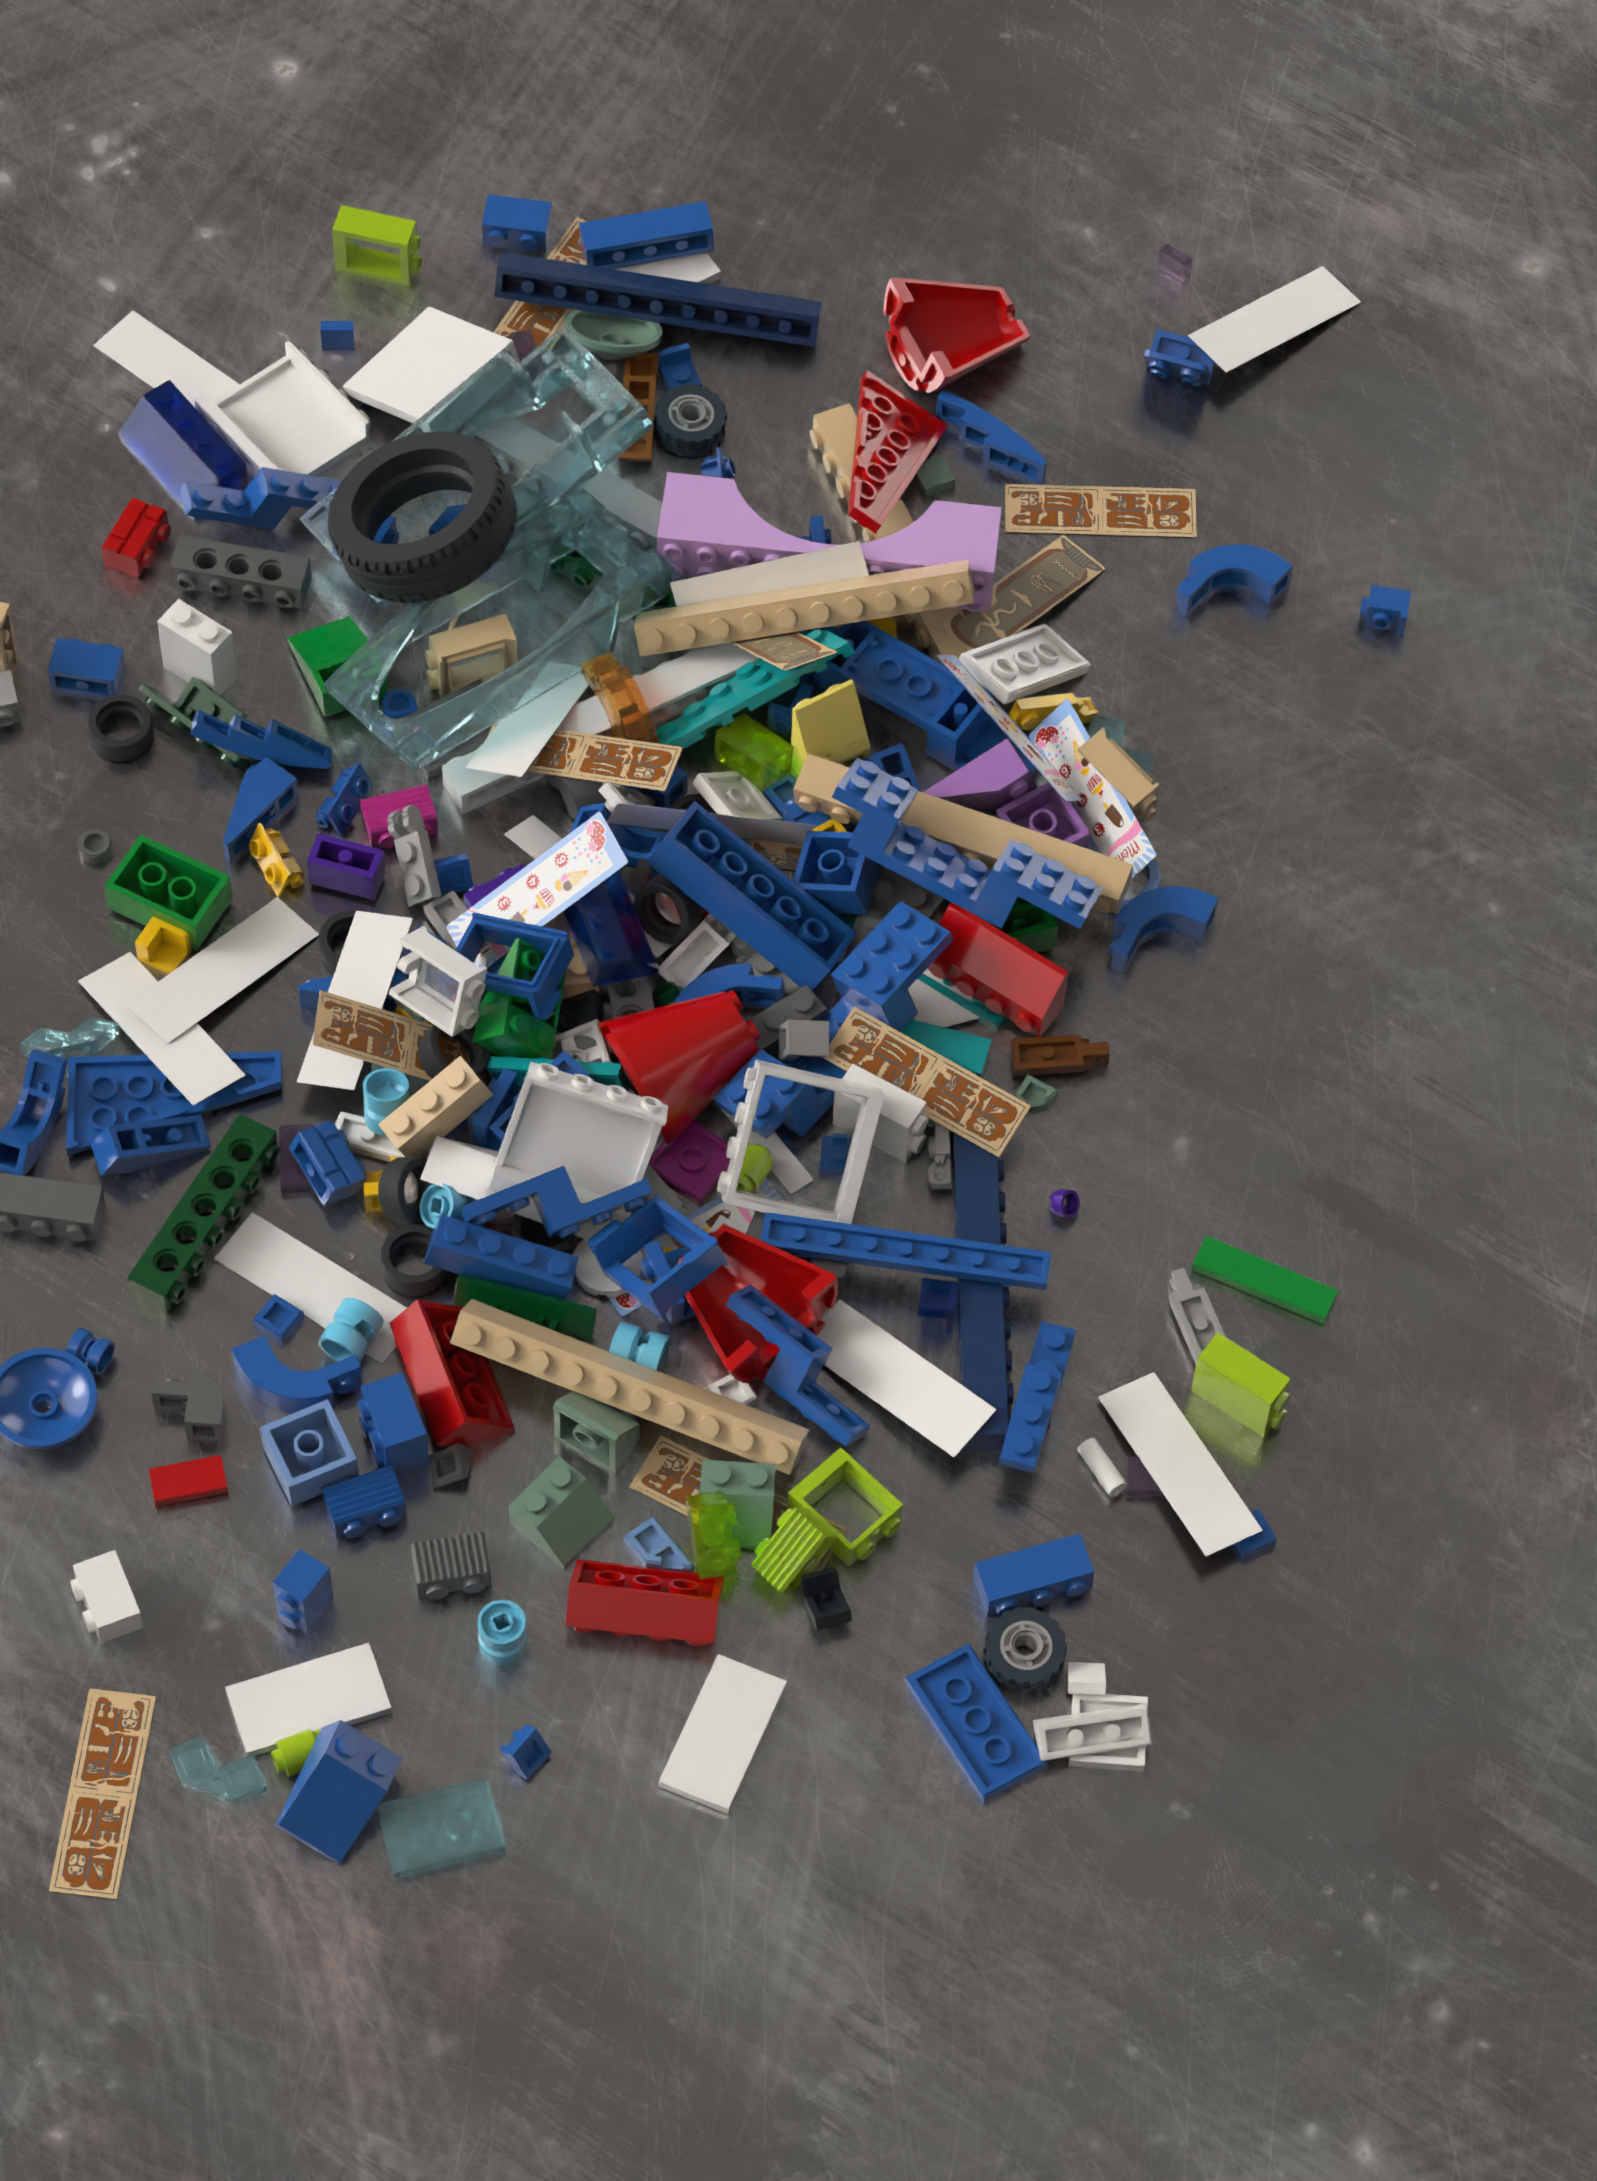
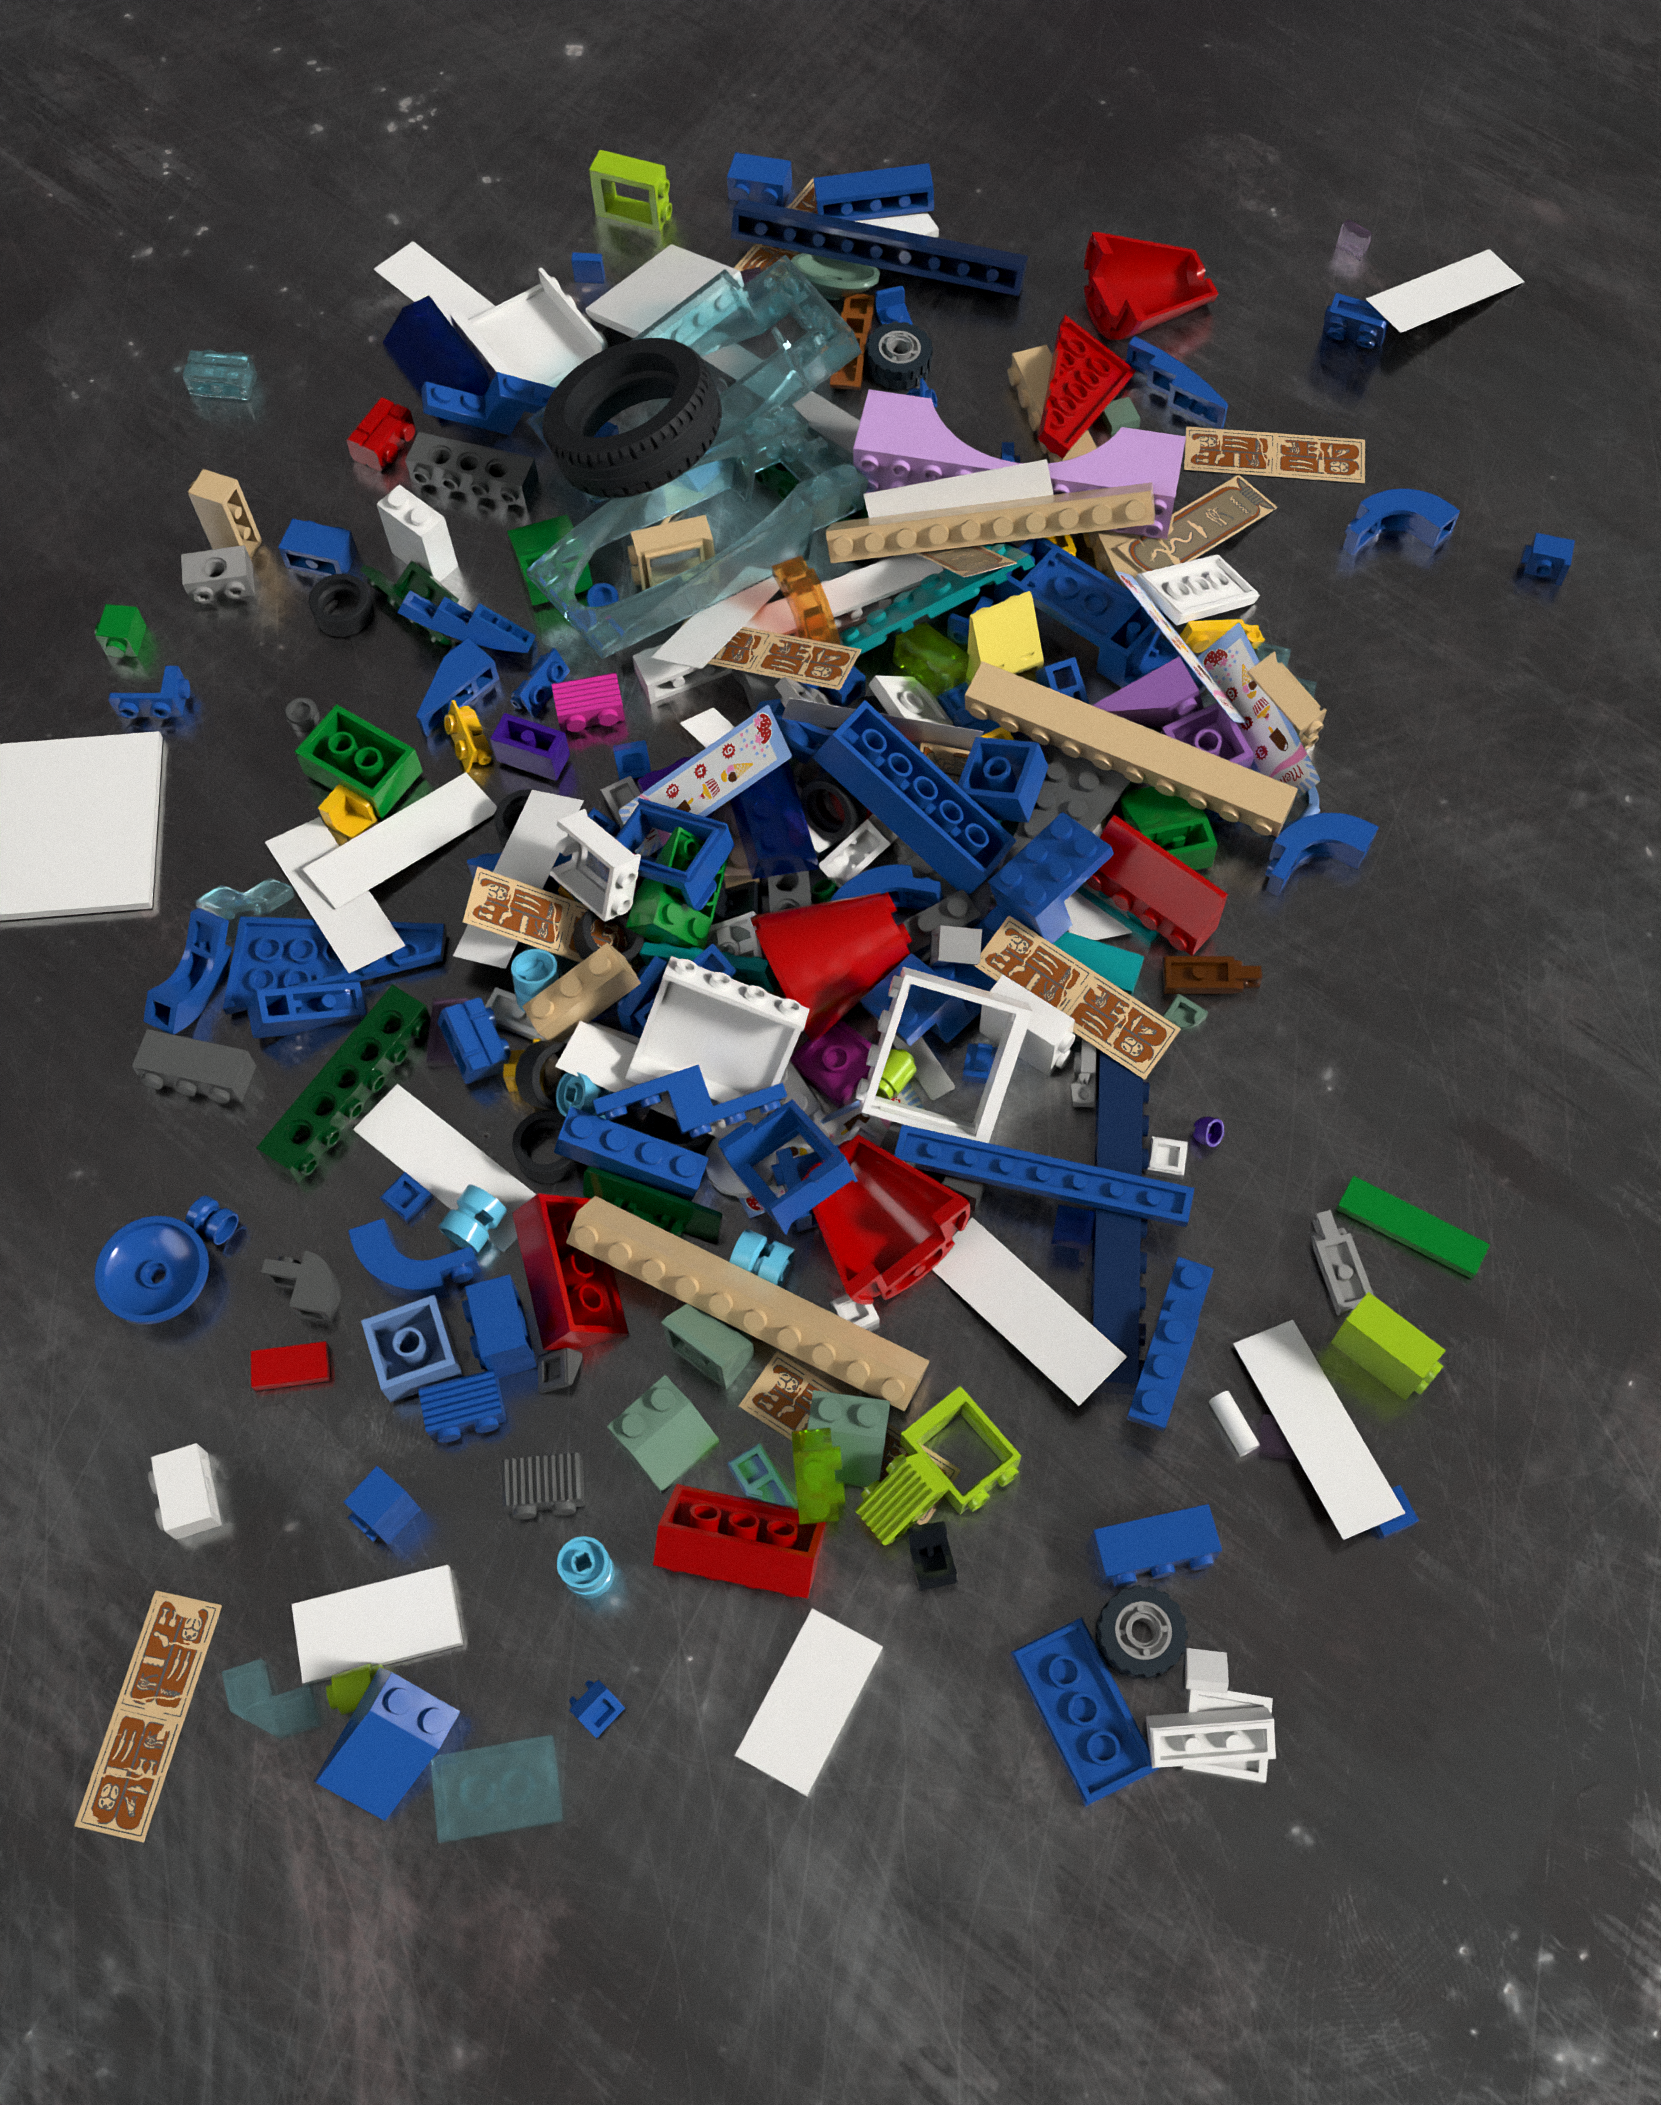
camera: 10 degrees right, 5 degrees up
light grey hinge [387,805,441,907] -> none
blue bracket [726,1284,870,1446] -> none
blue bracket [832,758,1103,929] -> none
none -> white tile [1146,1136,1188,1180]

